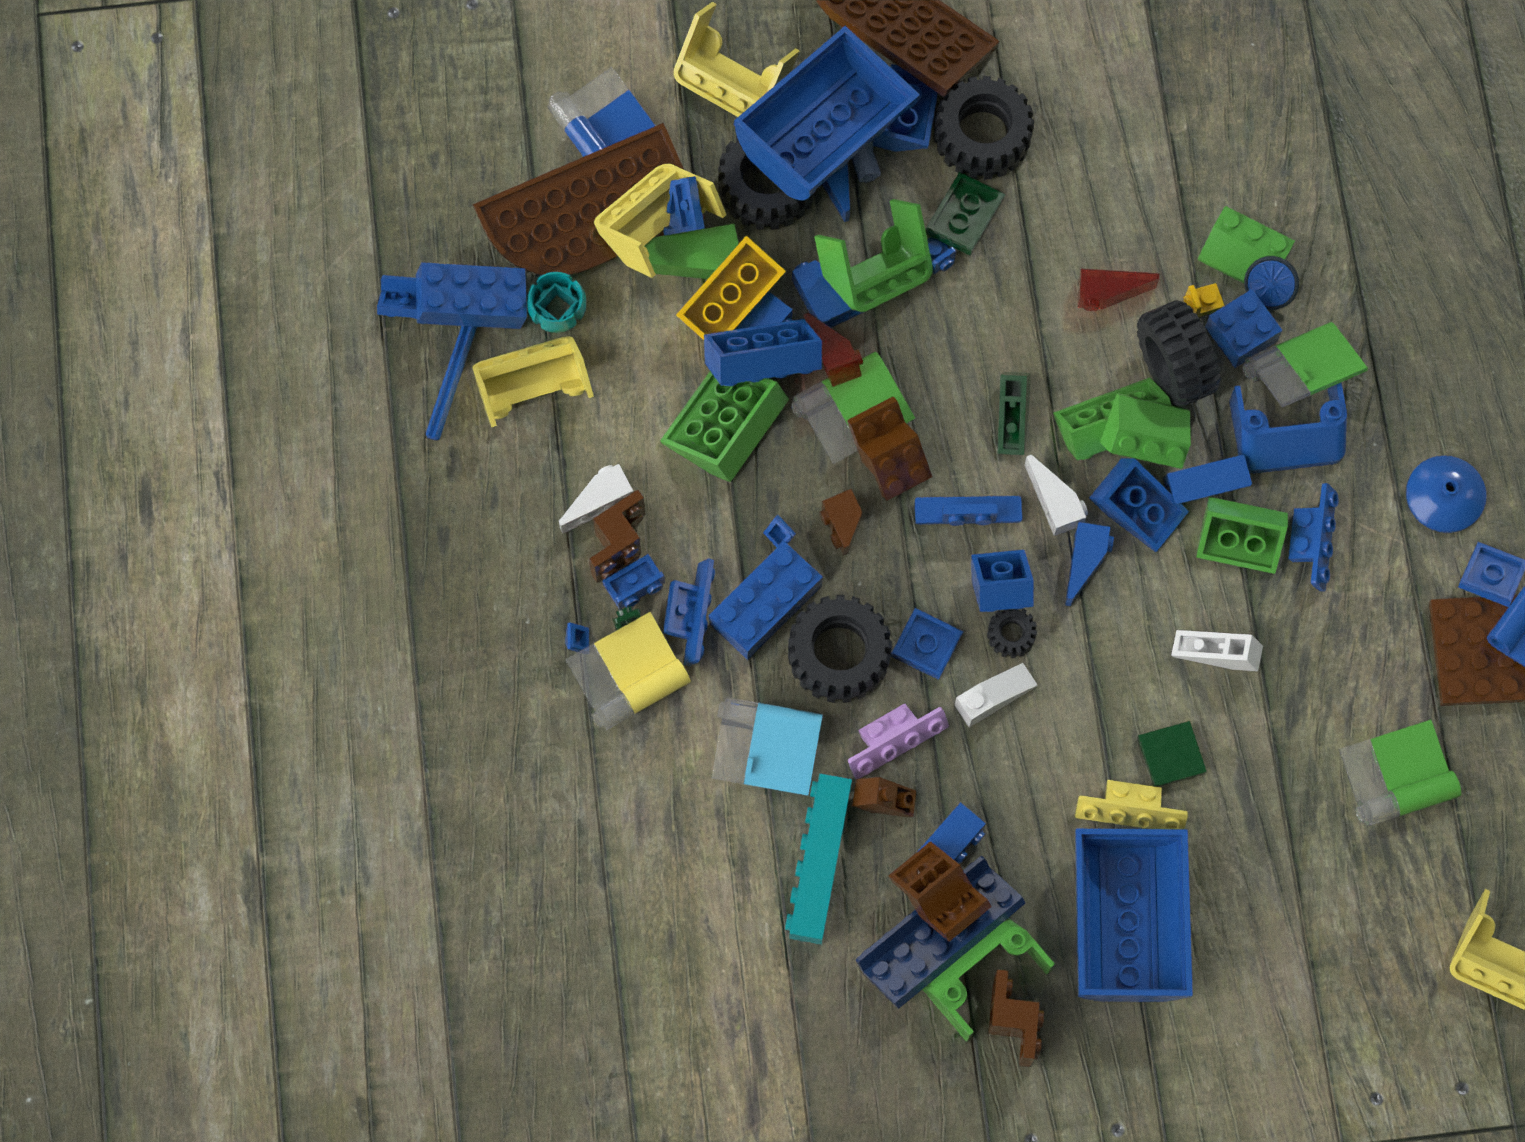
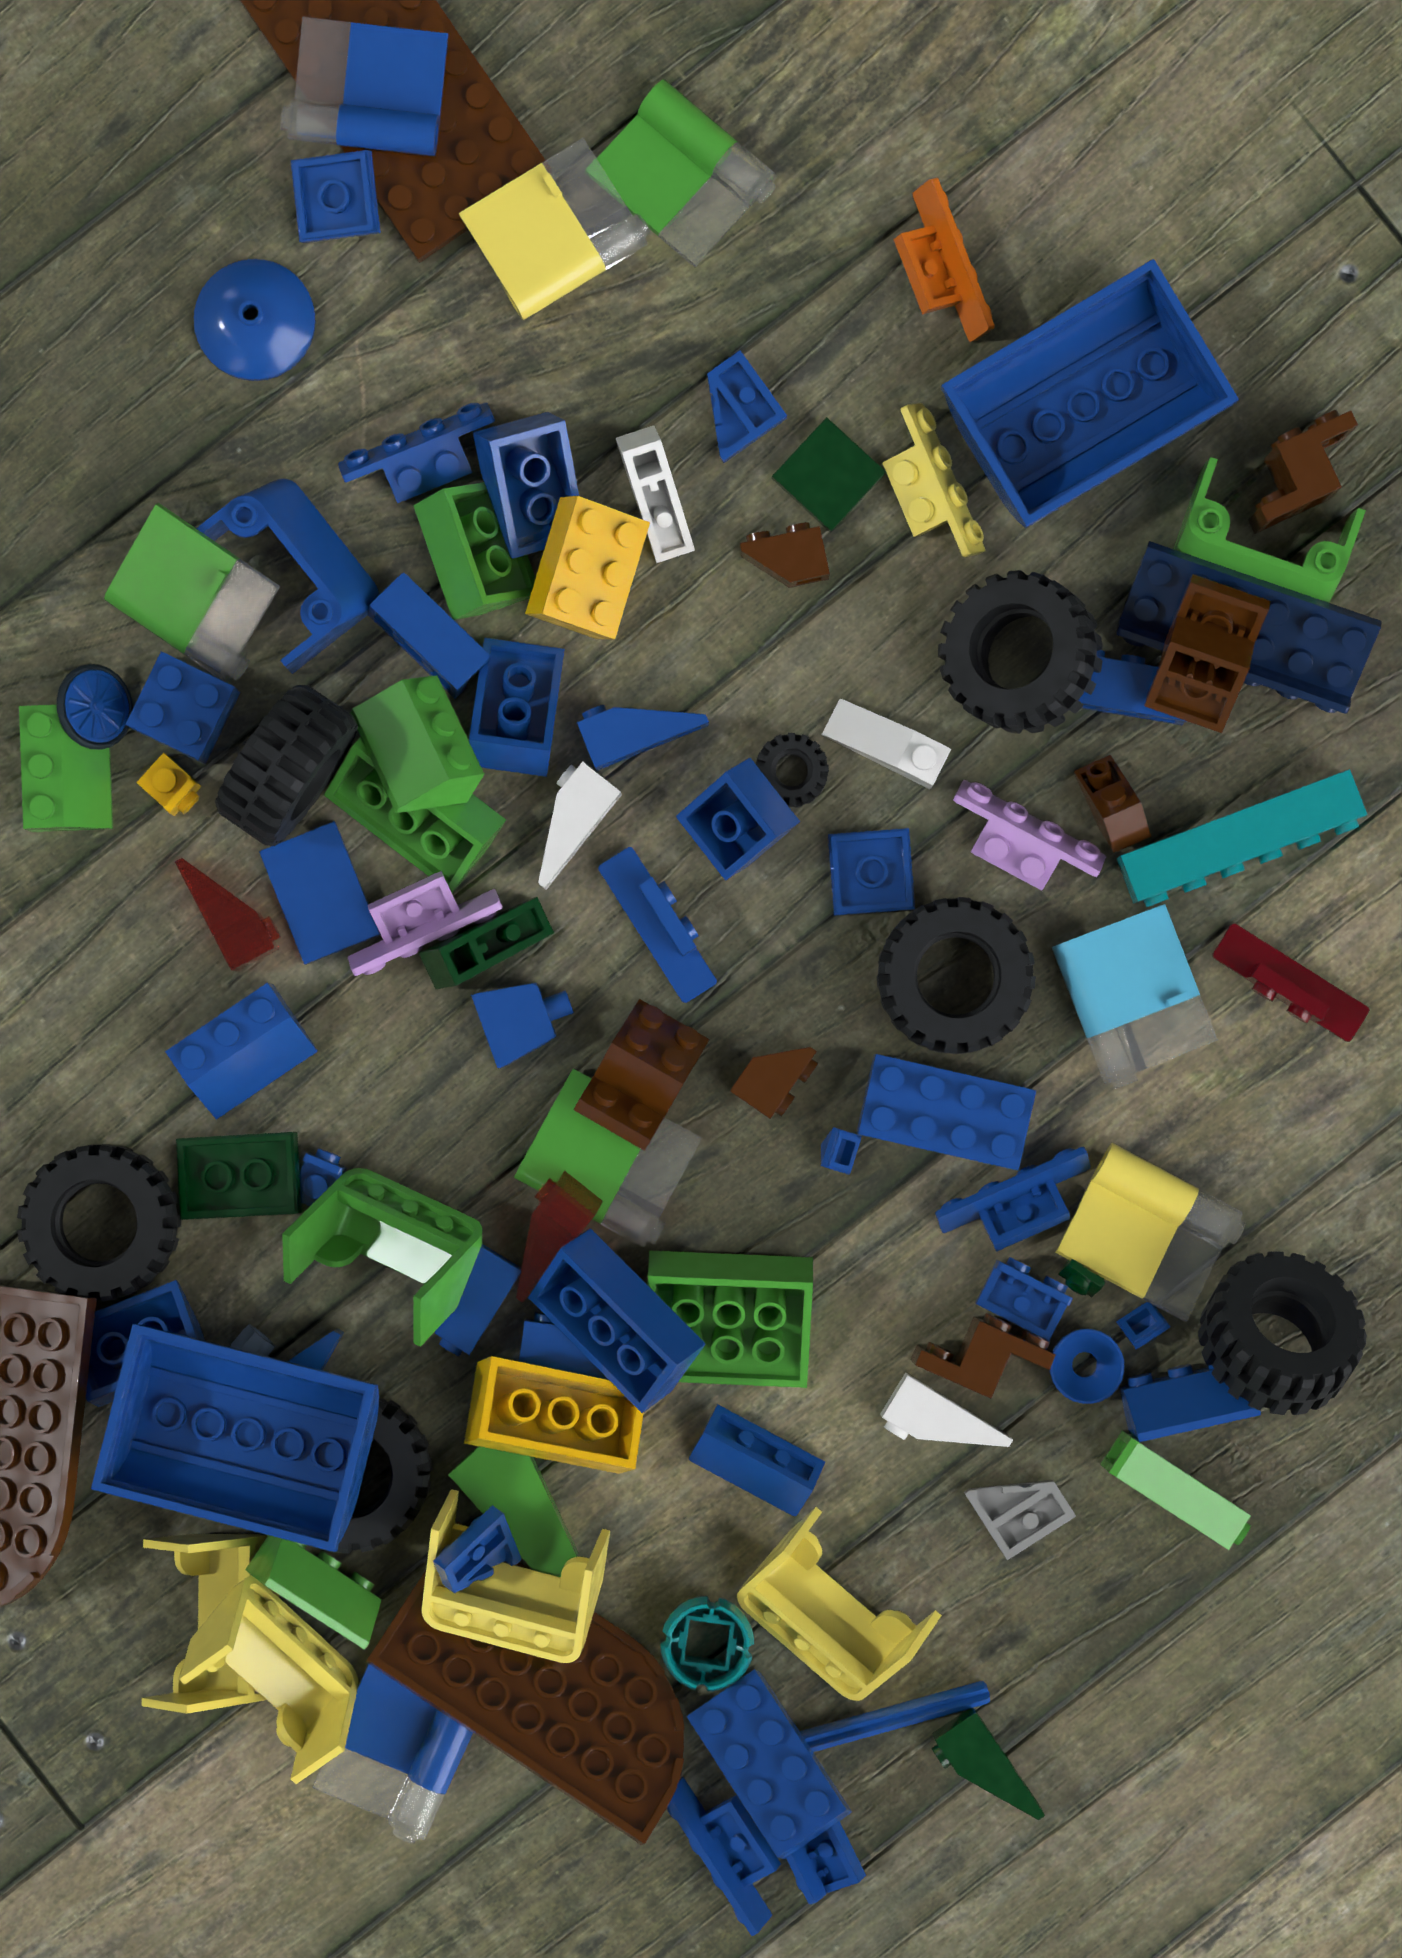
camera: 120 degrees left, 15 degrees up
none -> blue slope [165,982,318,1119]
none -> light yellow windscreen [179,1576,359,1784]
none -> bright green slope [245,1535,382,1650]
none -> blue tile [259,821,381,965]
none -> lavender bracket [348,871,503,976]
none -> light yellow door [459,138,650,320]
none -> blue torso [471,983,574,1069]
none -> blue slope [473,412,579,559]
none -> yellow brick [525,496,650,639]
none -> blue bracket [667,1777,781,1936]
none -> blue panel [689,1404,825,1516]
none -> blue wing [707,350,787,463]
none -> reddish brown slope [739,522,830,588]
none -> orange bracket [893,178,995,342]
none -> dark green slope [931,1708,1045,1820]
none -> black tyre [938,570,1103,734]
none -> light grey wing [964,1480,1076,1560]
none -> blue piece [1049,1329,1124,1404]
none -> slope [1100,1430,1251,1550]
none -> blue slope [1119,1364,1261,1442]
none -> black tyre [1198,1251,1367,1415]
none -> dark red bracket [1212,924,1370,1042]

